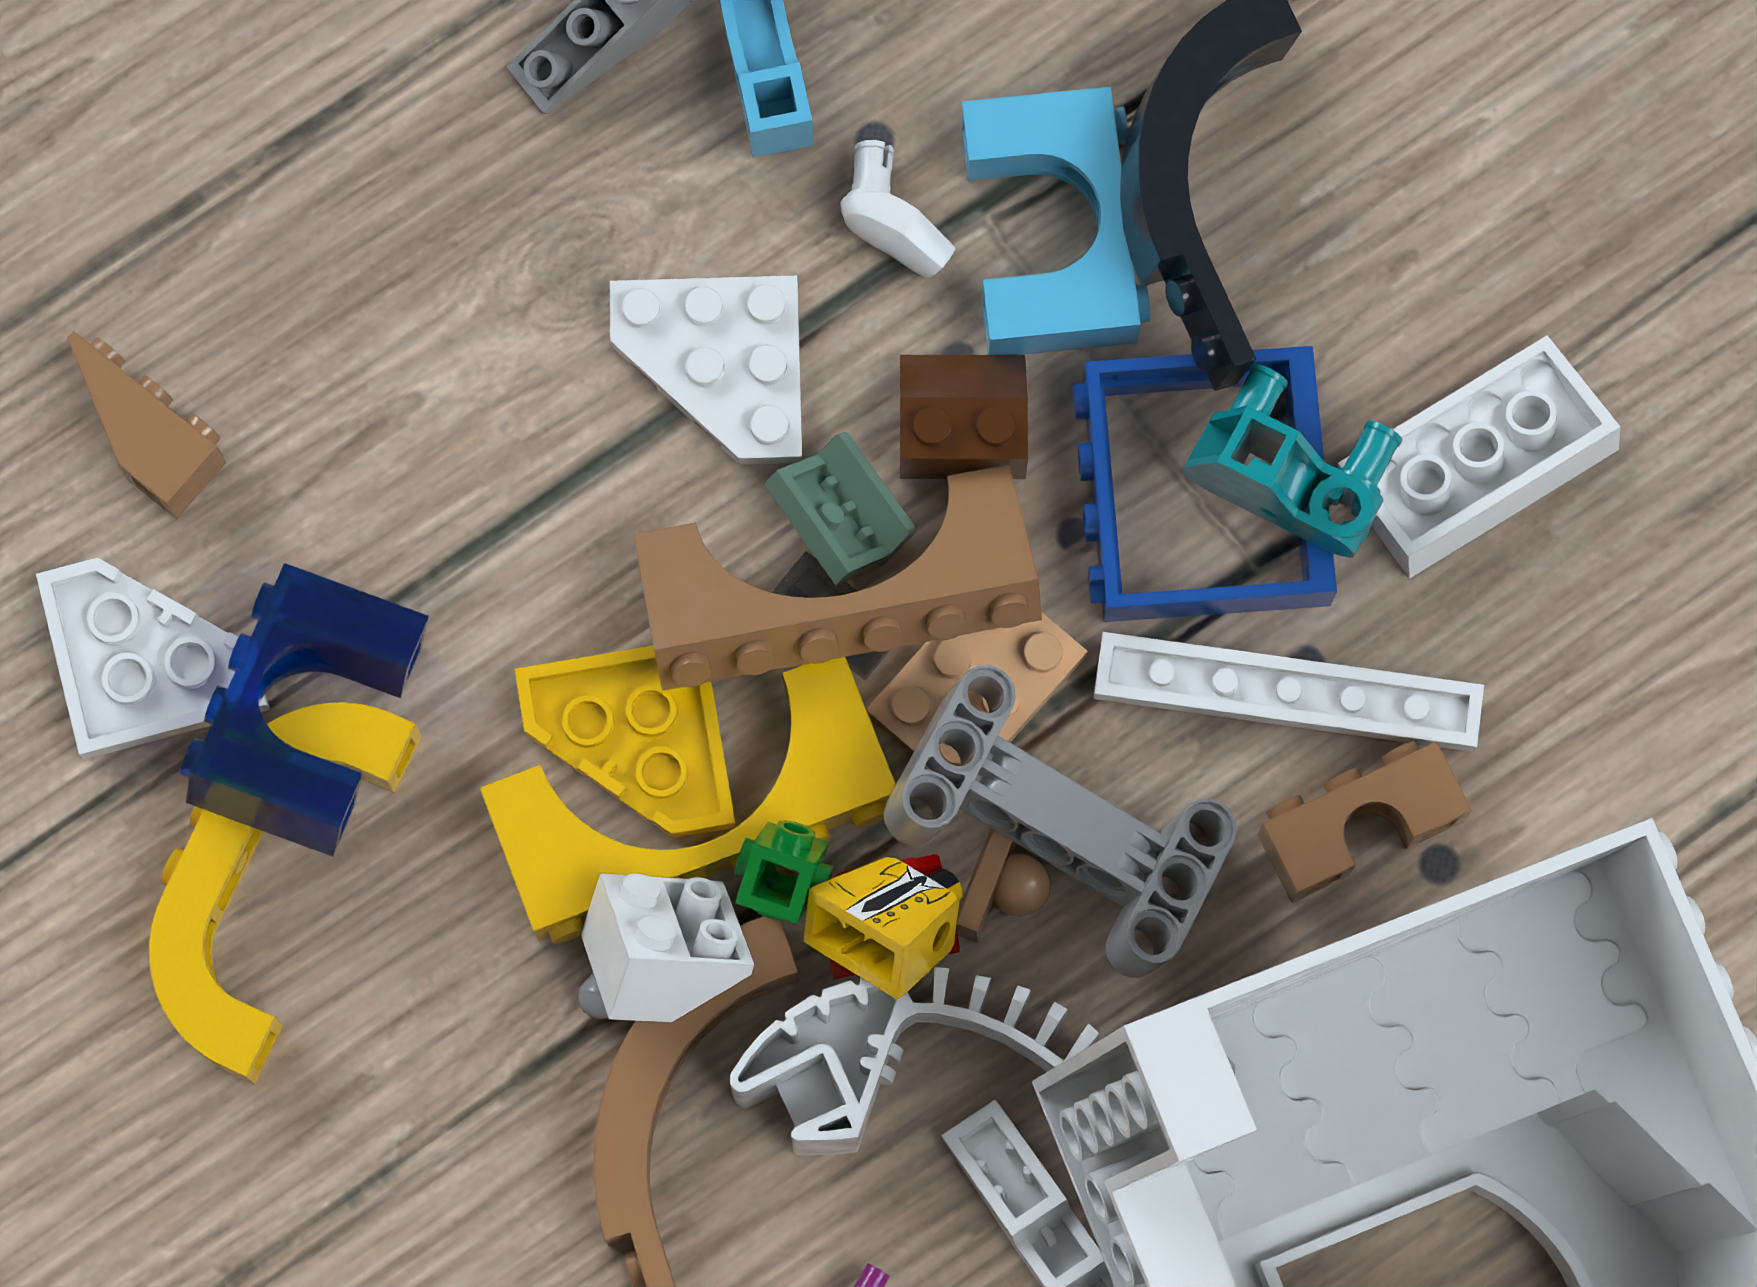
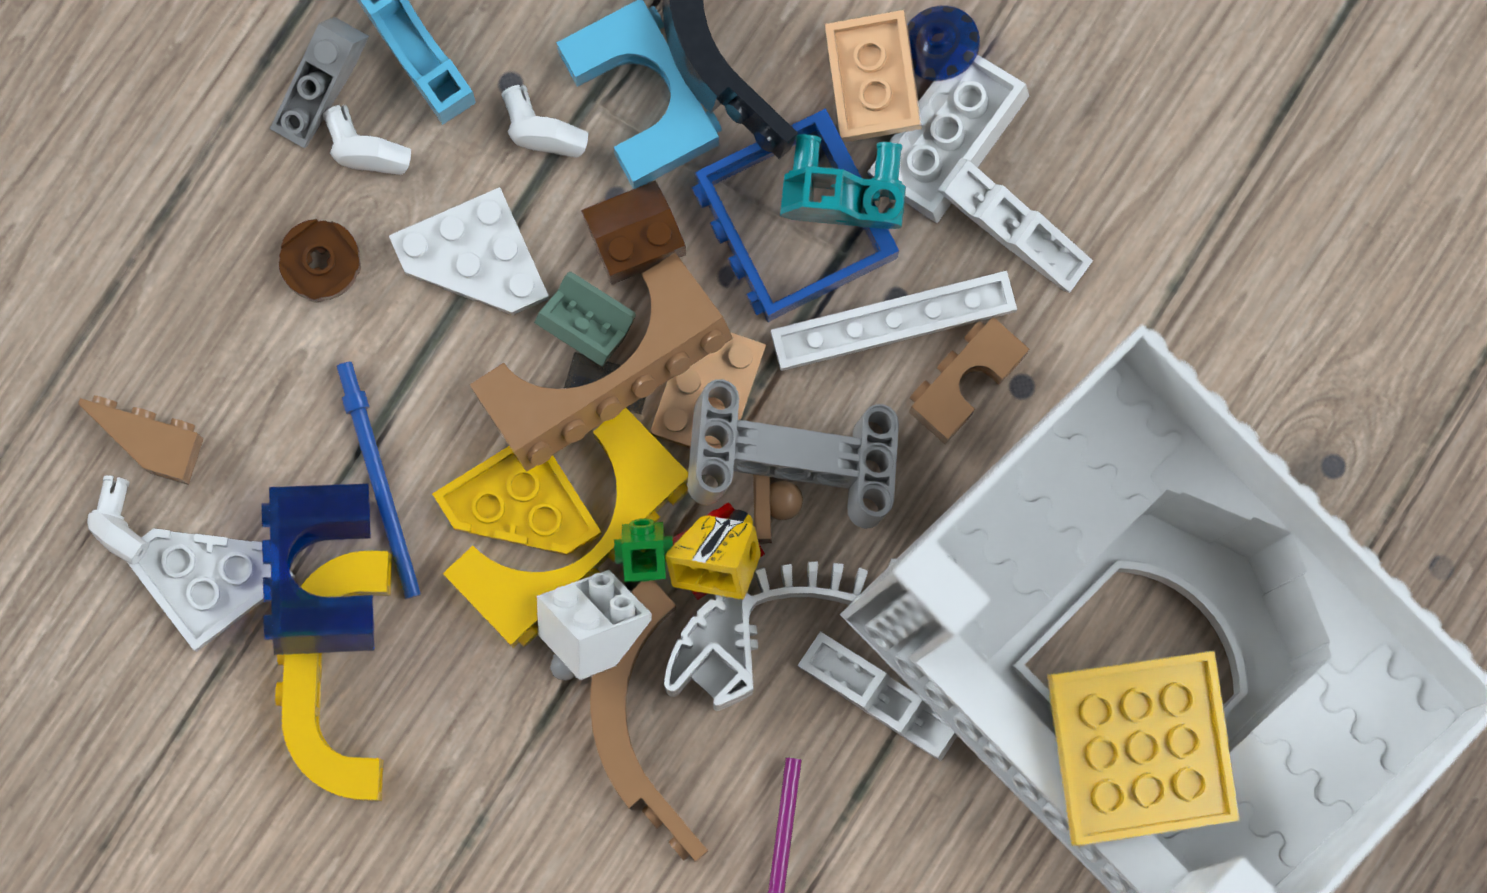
camera: 25 degrees left, 5 degrees up
none -> white arm [87,476,150,565]
none -> reddish brown plate [279,219,361,302]
none -> white arm [323,105,411,175]
none -> blue bar [336,361,421,599]
none -> light nougat plate [825,10,922,143]
none -> clear blue dish [907,6,980,81]
none -> white slope [937,158,1093,293]

